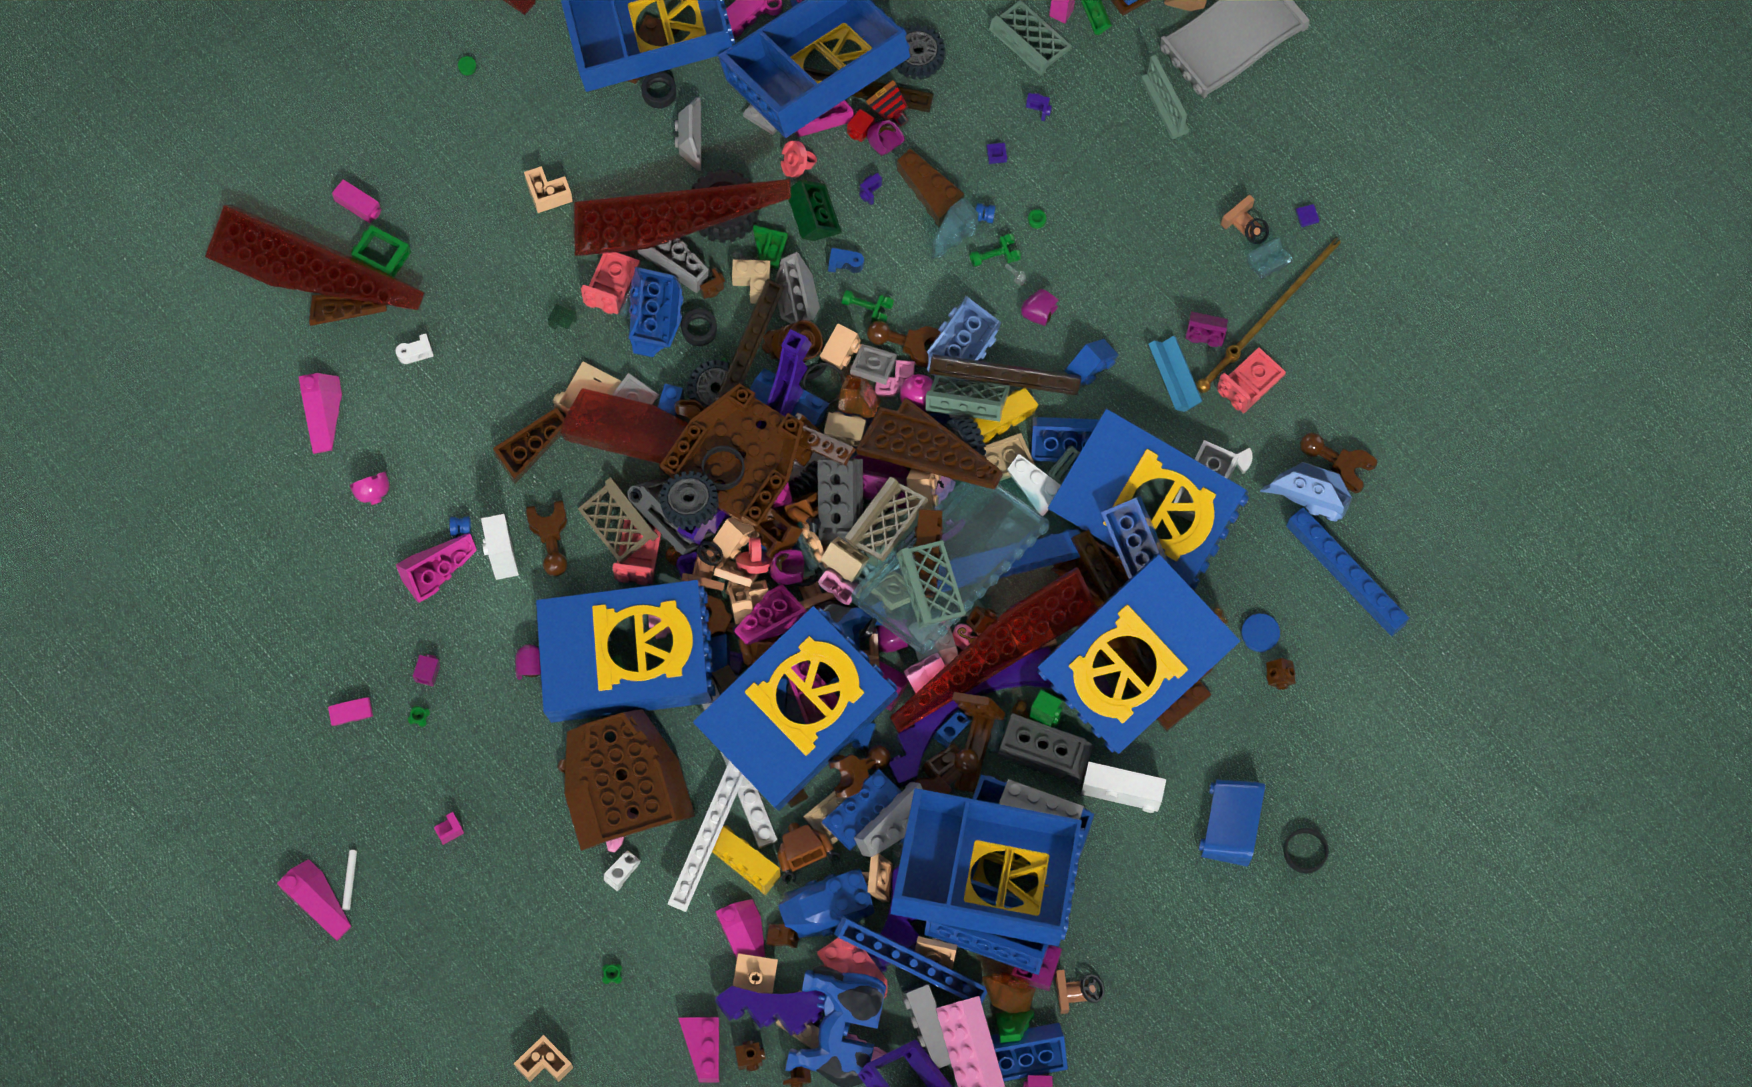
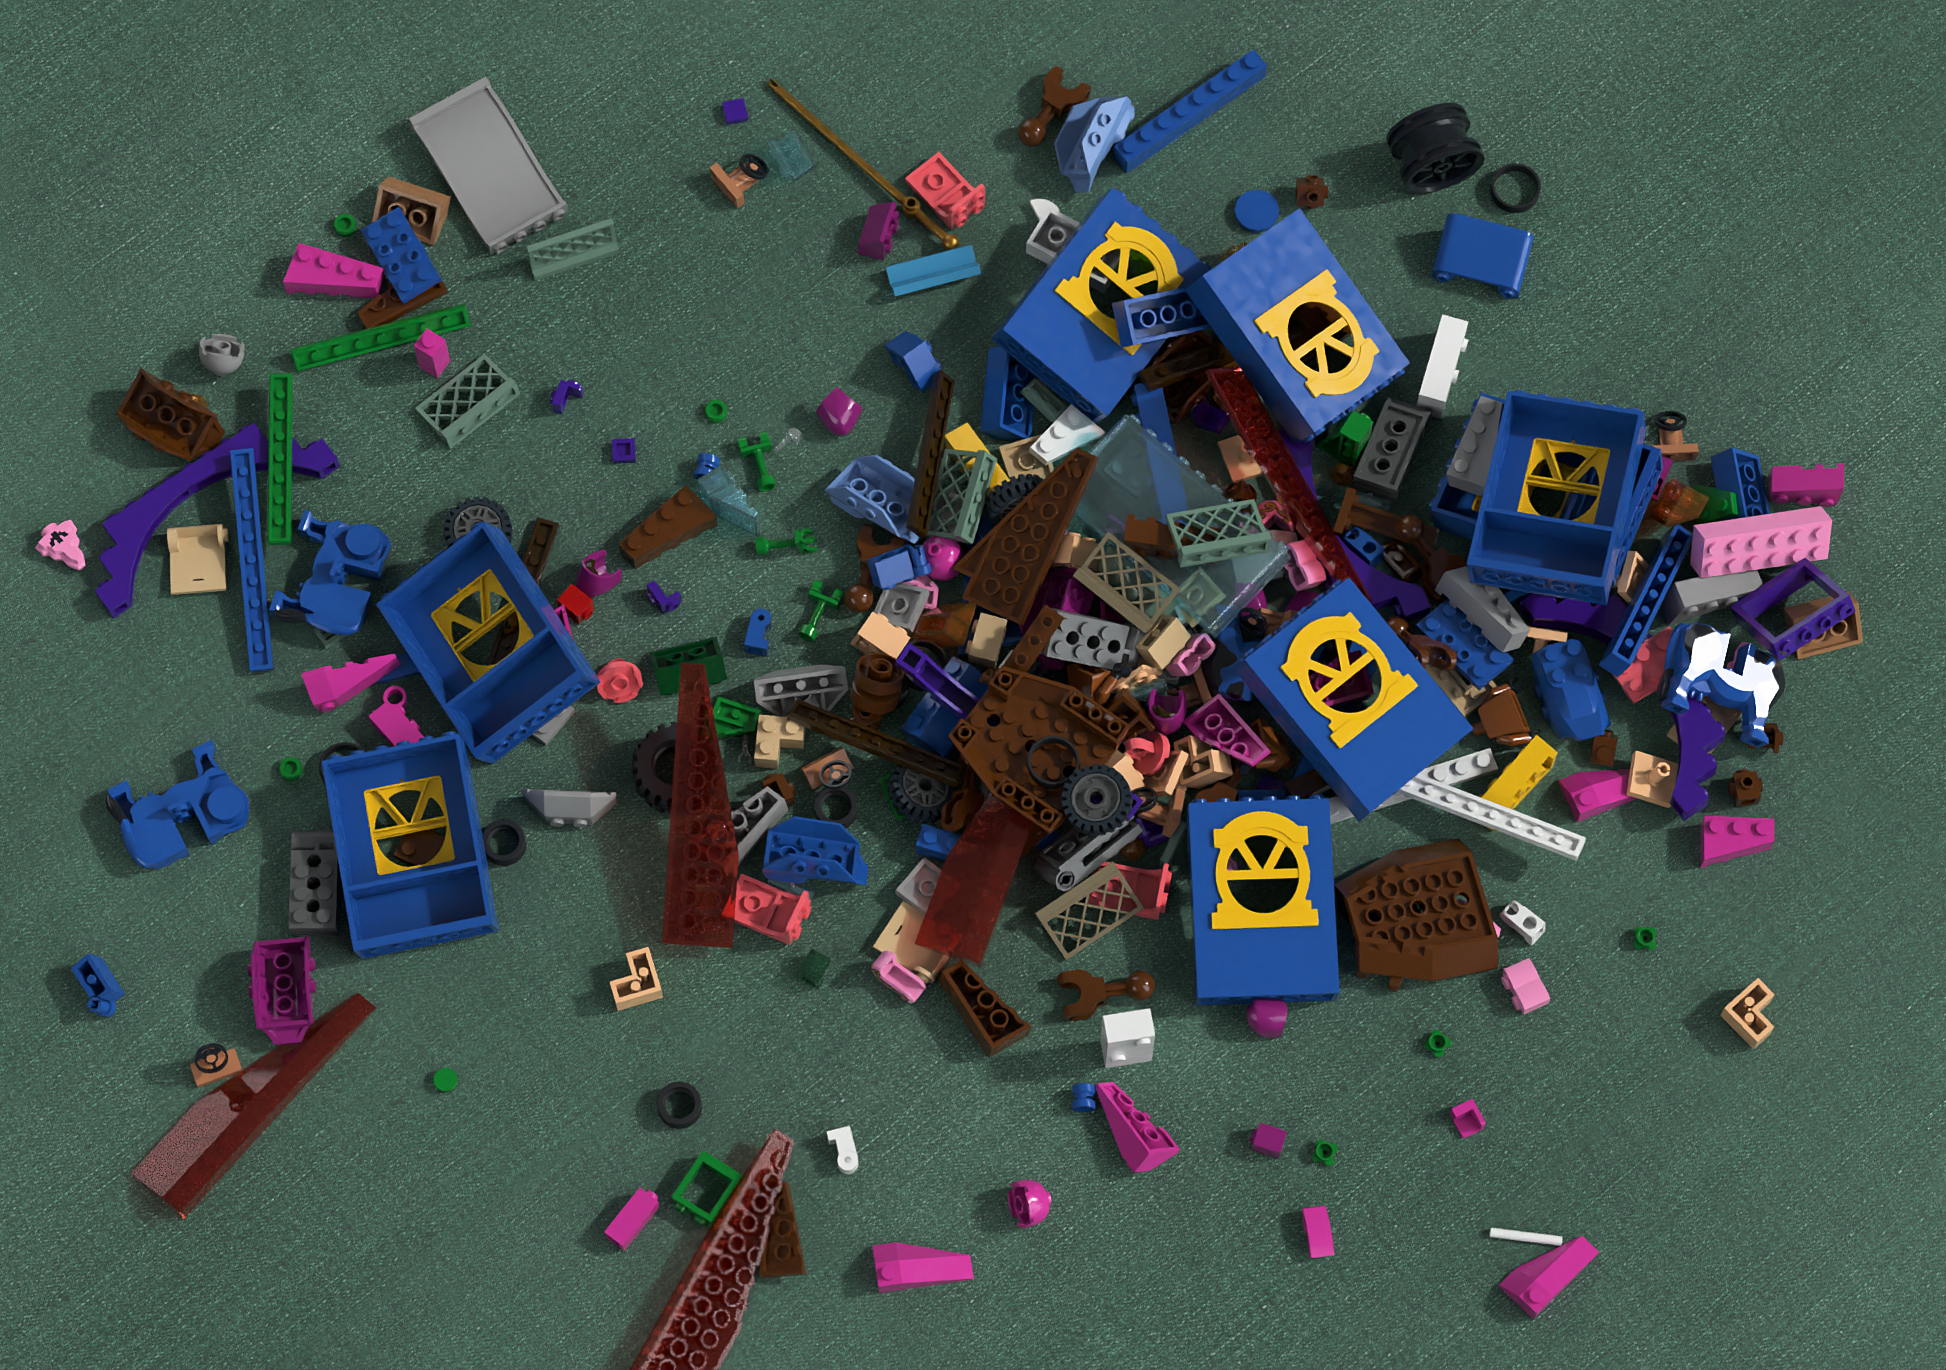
camera: 85 degrees left, 0 degrees up
torso [866,80,909,127] -> none
none -> black tyre [657,1081,702,1129]
none -> green bar [755,528,818,555]
none -> nougat piece [801,747,853,790]
none -> blue hinge [867,544,932,590]
none -> bright pink animal [871,950,926,1003]
none -> black wheel [1386,103,1485,195]
none -> green plate [1423,1030,1452,1058]
none -> bright pink brick [1501,958,1550,1015]

